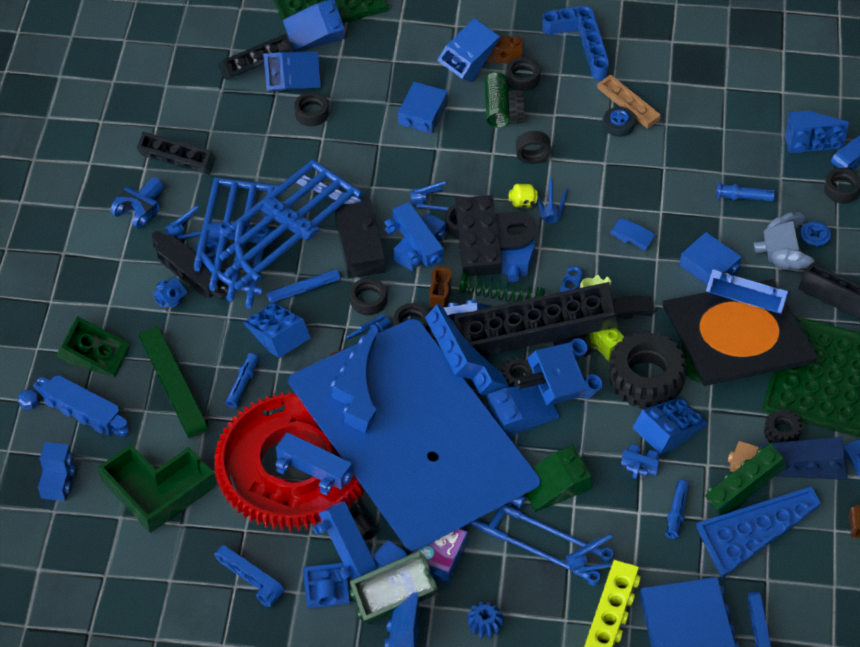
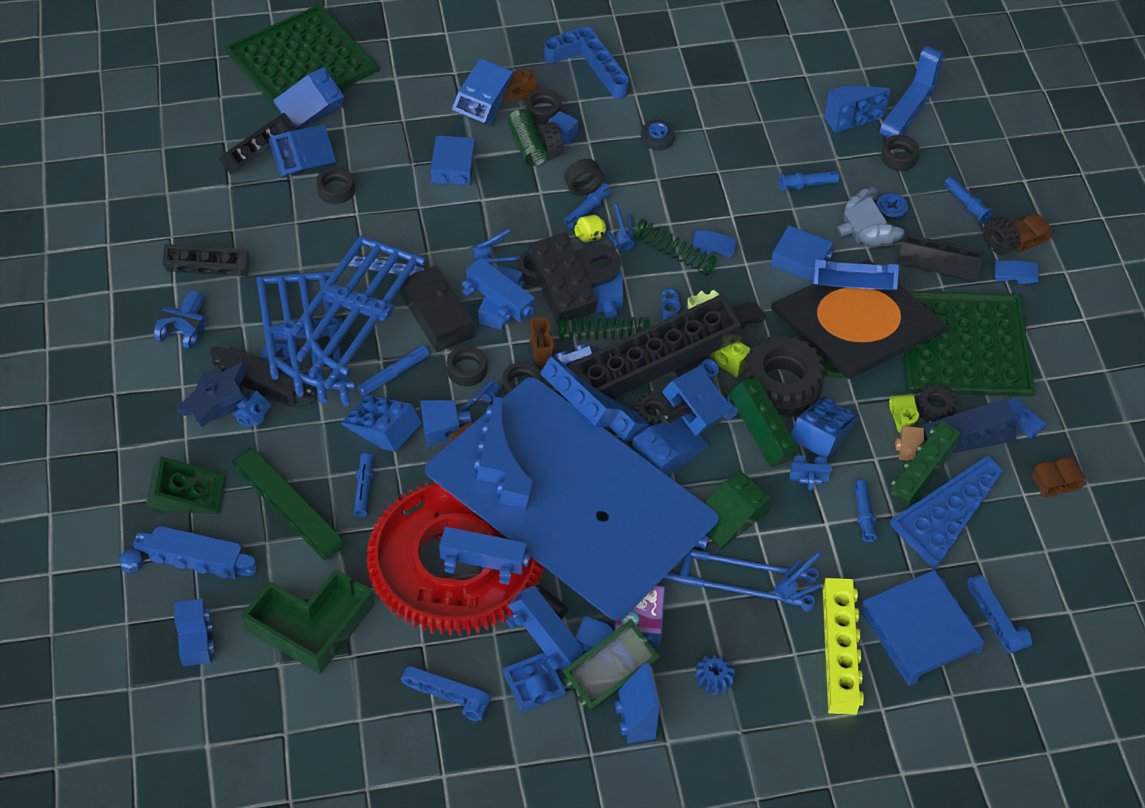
camera: 20 degrees left, 0 degrees up
blue plant [165,205,202,240] -> none
medium nougat plate [597,75,661,129] -> none
none -> dark blue plate [176,362,247,427]
none -> blue torso [420,400,471,446]
none -> blue brick [548,111,578,145]
none -> blue pin [564,183,612,229]
none -> dark green piece [633,219,717,276]
none -> dark green brick [728,377,800,467]
none -> lime piece [889,394,919,433]

